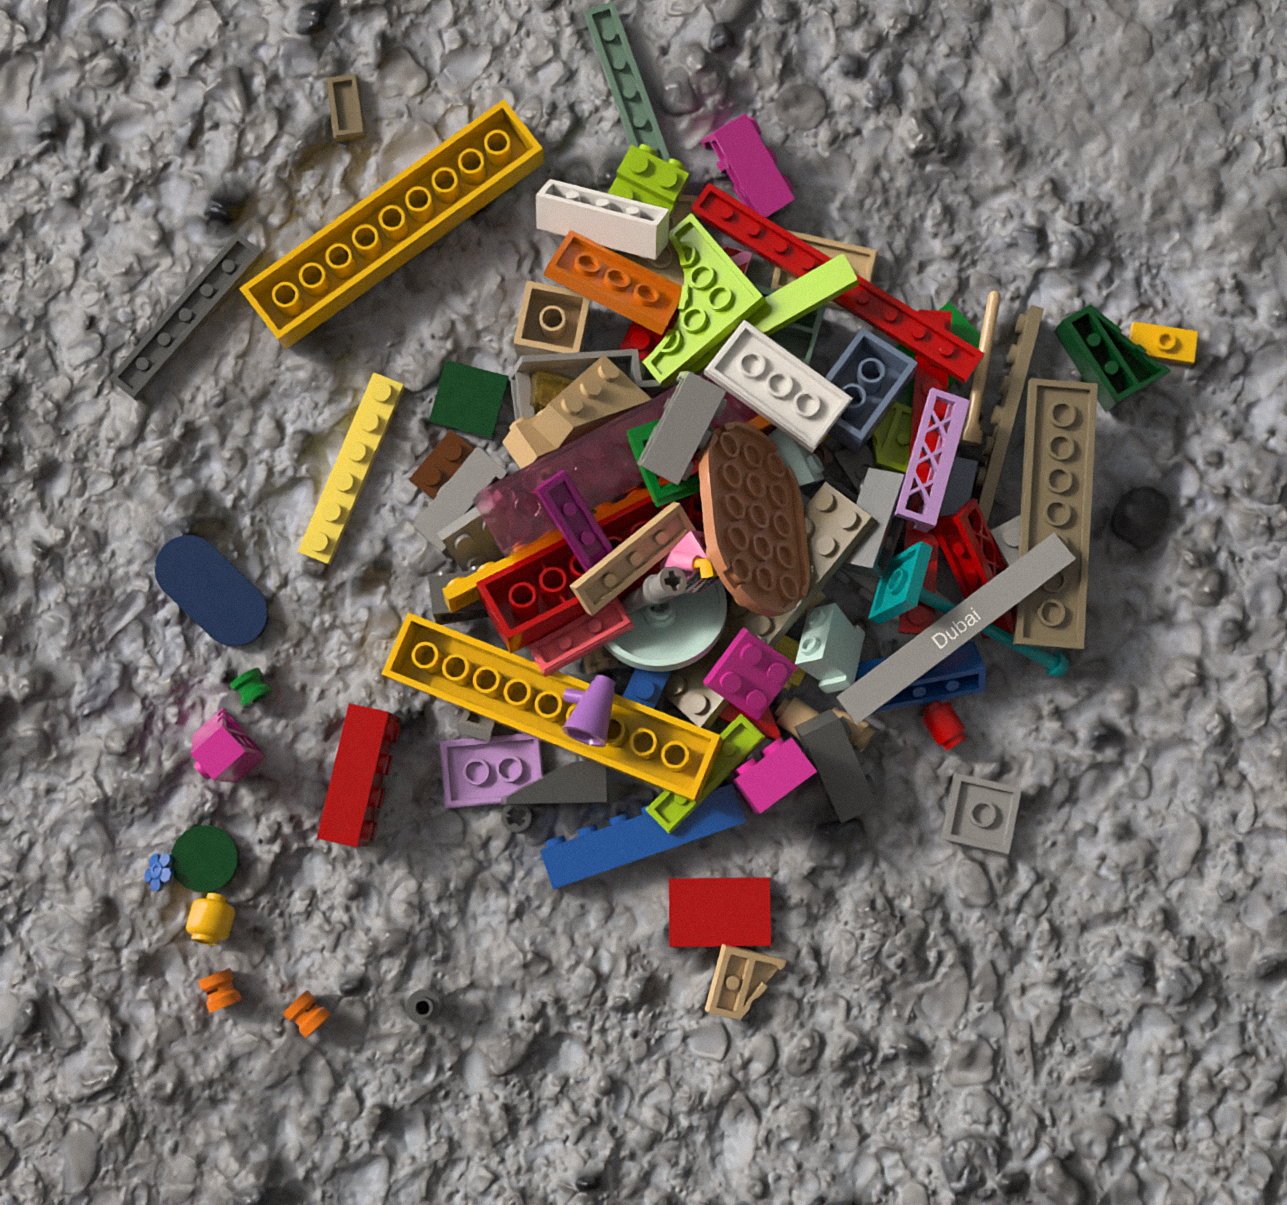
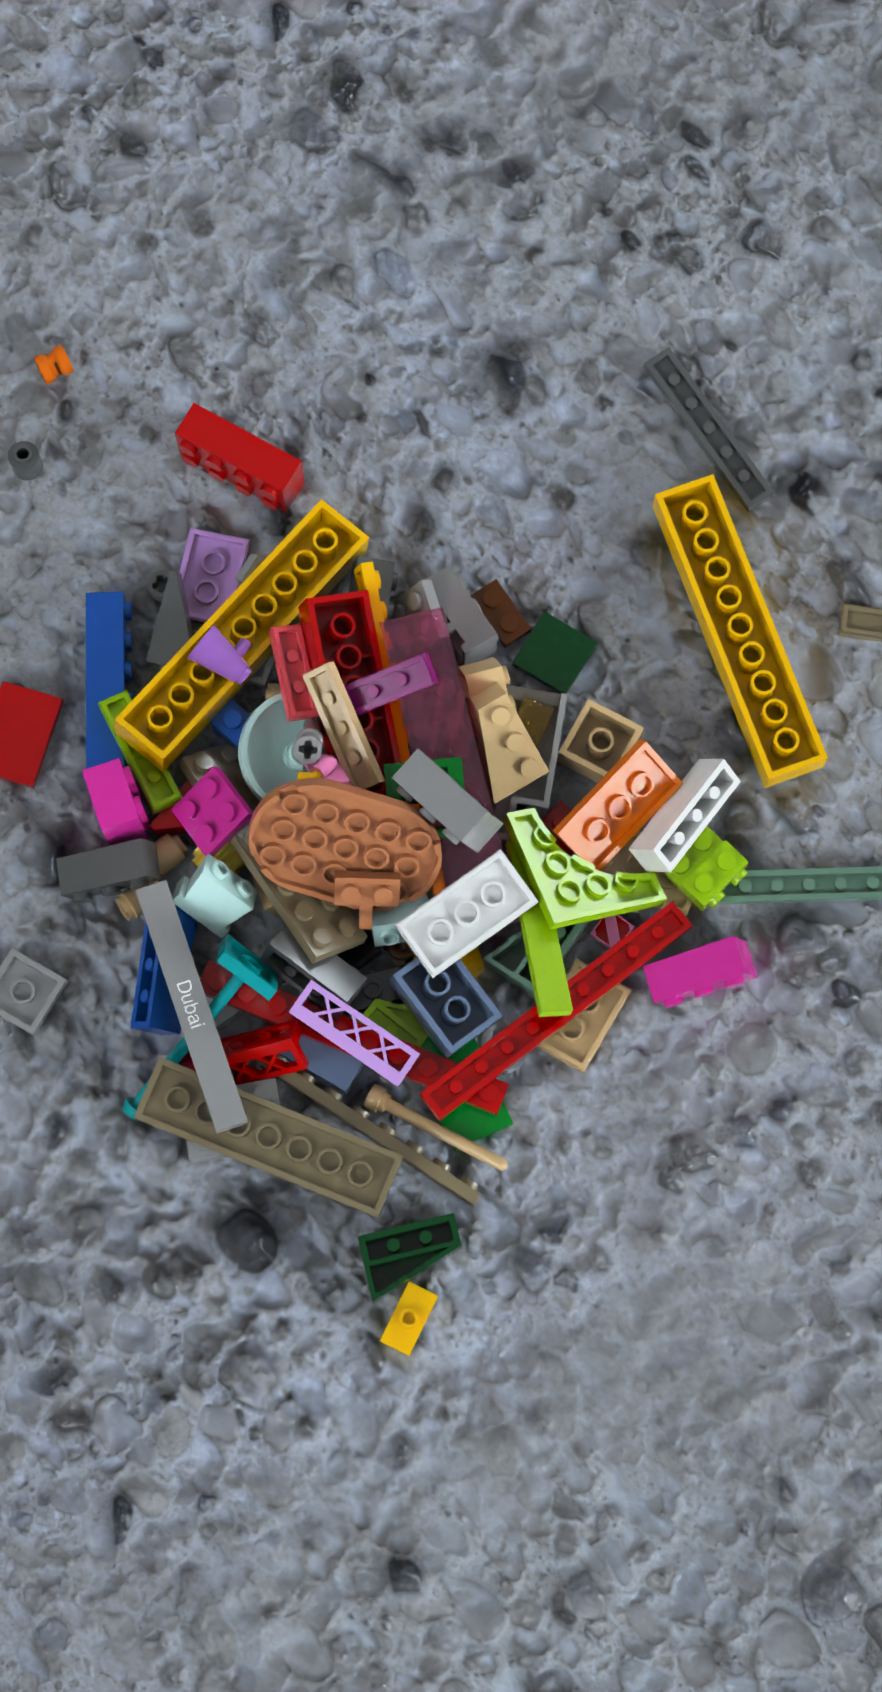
camera: 110 degrees right, 5 degrees down
plant [144,853,174,892] -> none
dark blue tile [154,535,269,647] -> none
dark green tile [171,825,240,892] -> none
yellow head [186,893,235,946] -> none
dark pink wedge [191,708,266,783] -> none
orange wheel [198,968,242,1013] -> none
green wheel [230,668,273,708] -> none
light yellow plate [297,372,405,565] -> none
red brick [920,700,968,751] -> none
none -> nougat plate [333,871,401,929]

